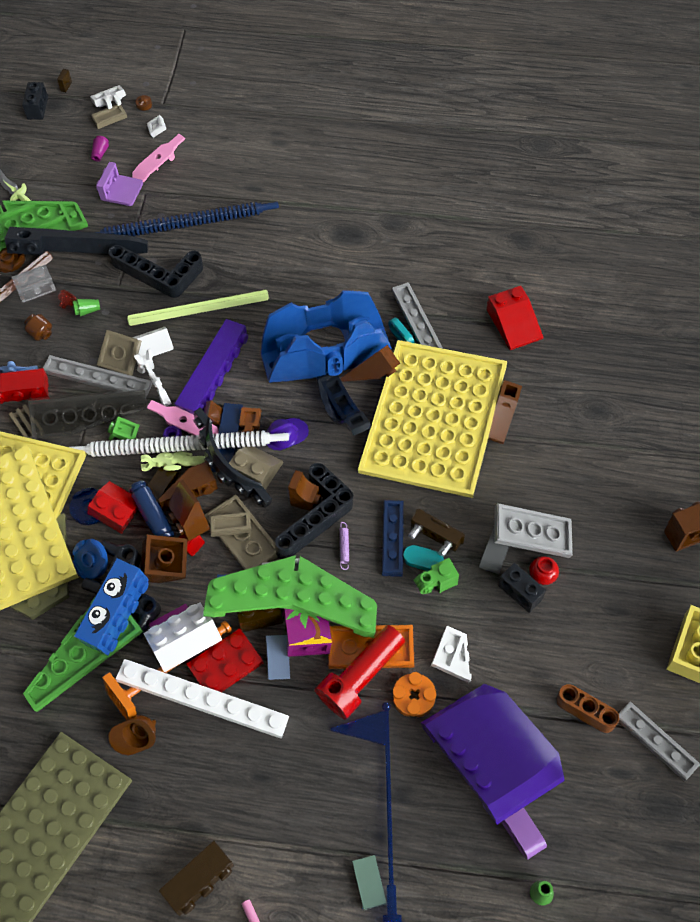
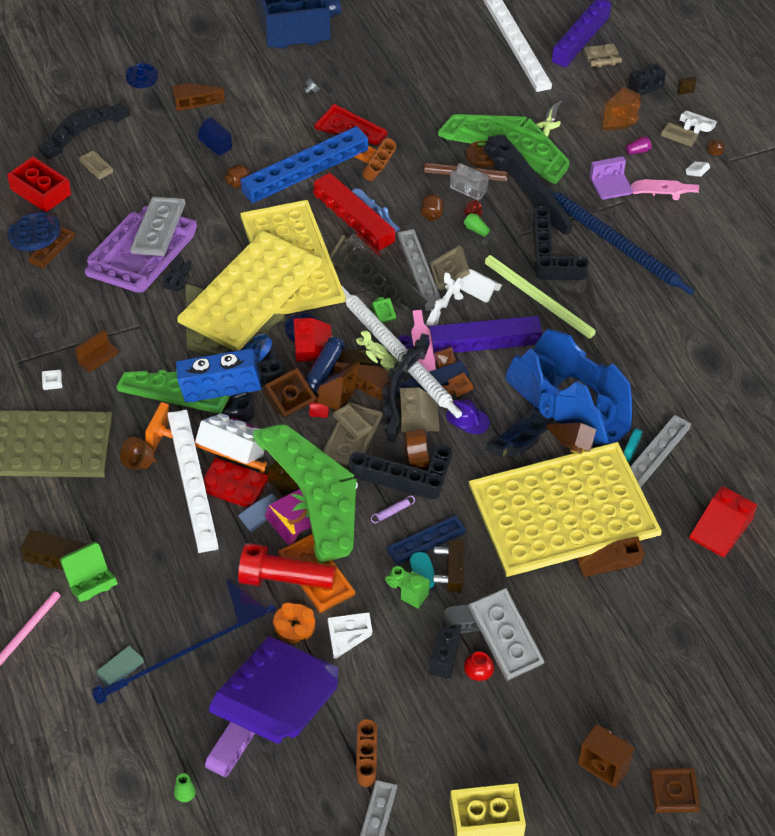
camera: 55 degrees right, 10 degrees down
none -> bracket [60,542,118,602]
none -> clear orange slope [602,87,641,131]

